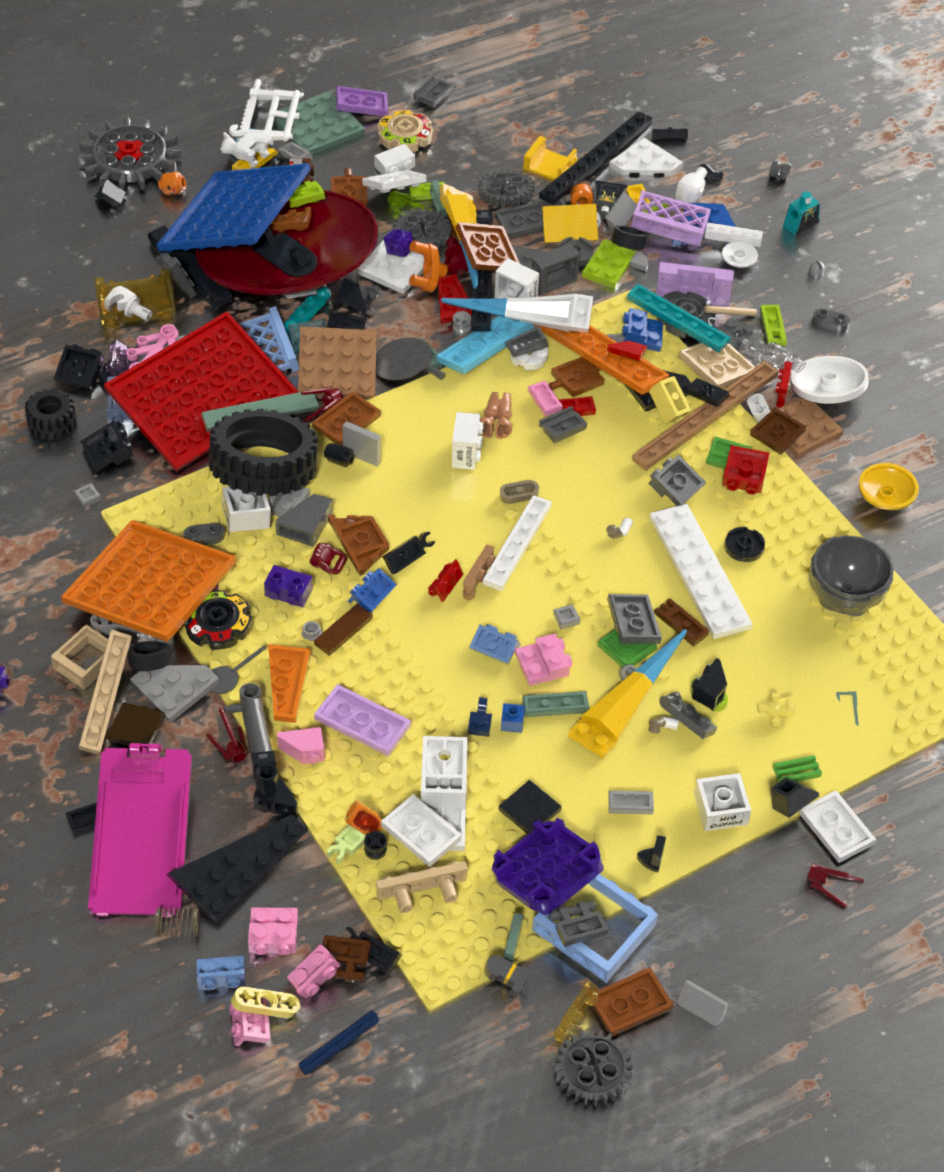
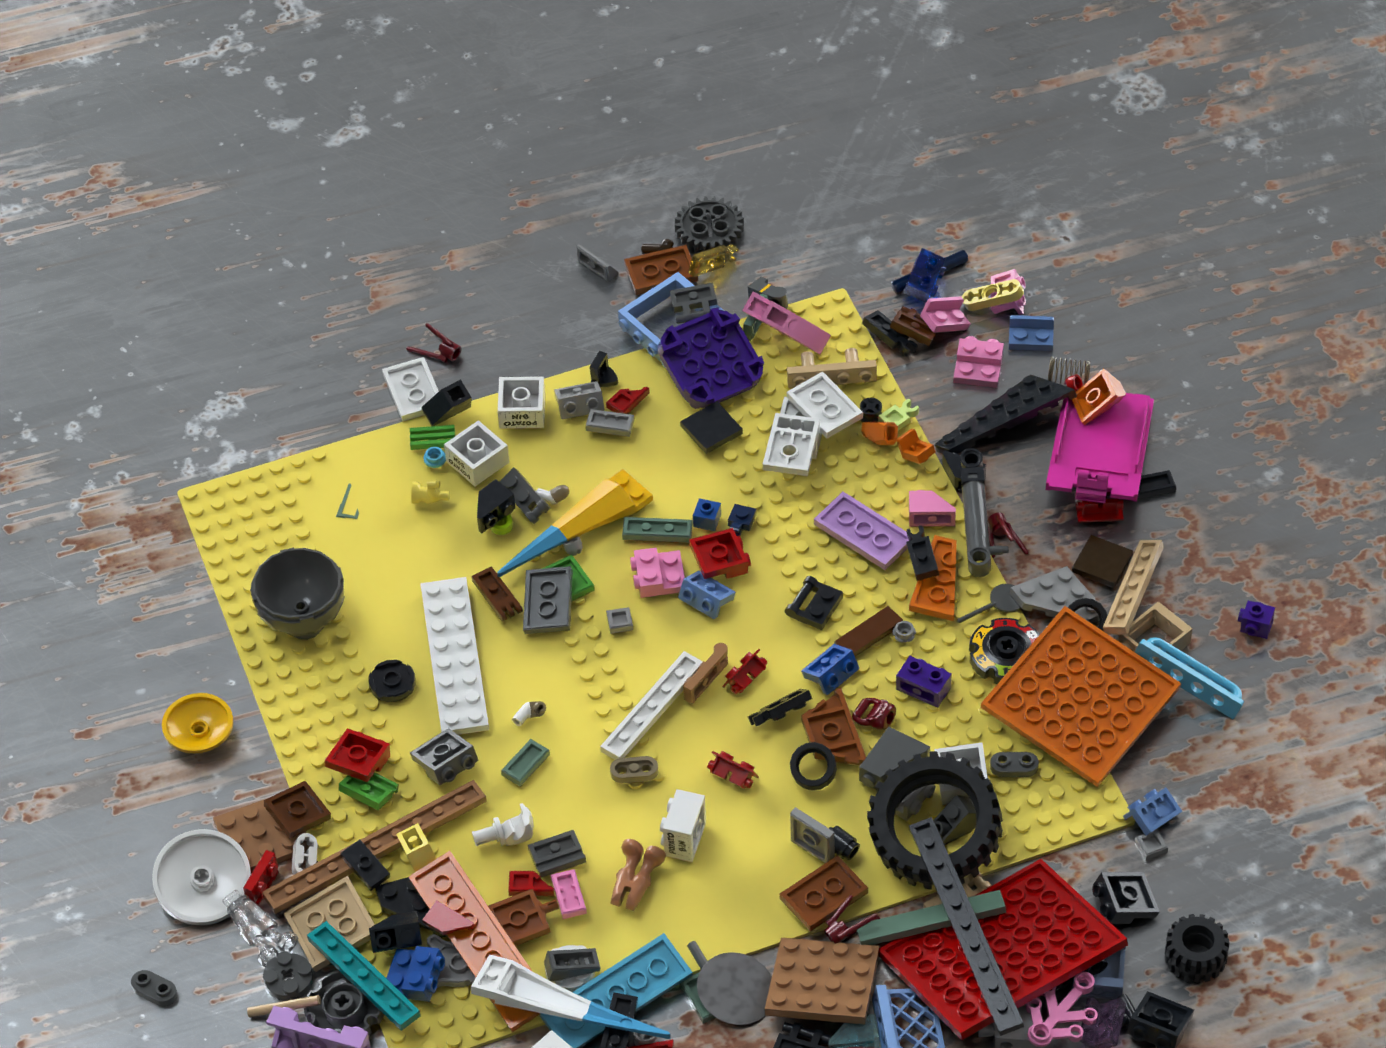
camera: 165 degrees left, 0 degrees up
lime plate [760,305,787,347] -> none
none -> black slope [369,911,422,953]
none -> medium azure plate [423,447,446,468]
none -> white brick [444,420,509,486]
none -> white piece [472,803,534,847]
none -> sand green tile [501,739,550,787]
none -> light grey bracket [554,381,604,419]
none -> red tile [606,387,650,414]
none -> dark brown arm [641,239,674,255]
none -> red plate [689,528,751,579]
none -> red hinge [707,751,759,789]
none -> bright pink slope [742,292,831,355]
none -> black plate [785,576,843,630]
none -> black tyre [790,742,837,790]
none -> orange bracket [896,429,936,464]
none -> clear blue brick [902,248,946,303]
none -> black plate [906,525,939,581]
none -> black plate [909,817,1024,1036]
none -> red hinge [1064,374,1083,391]
none -> orange slope [1072,368,1126,425]
none -> medium blue bracket [1123,787,1182,836]
none -> medium azure piece [1135,637,1244,719]

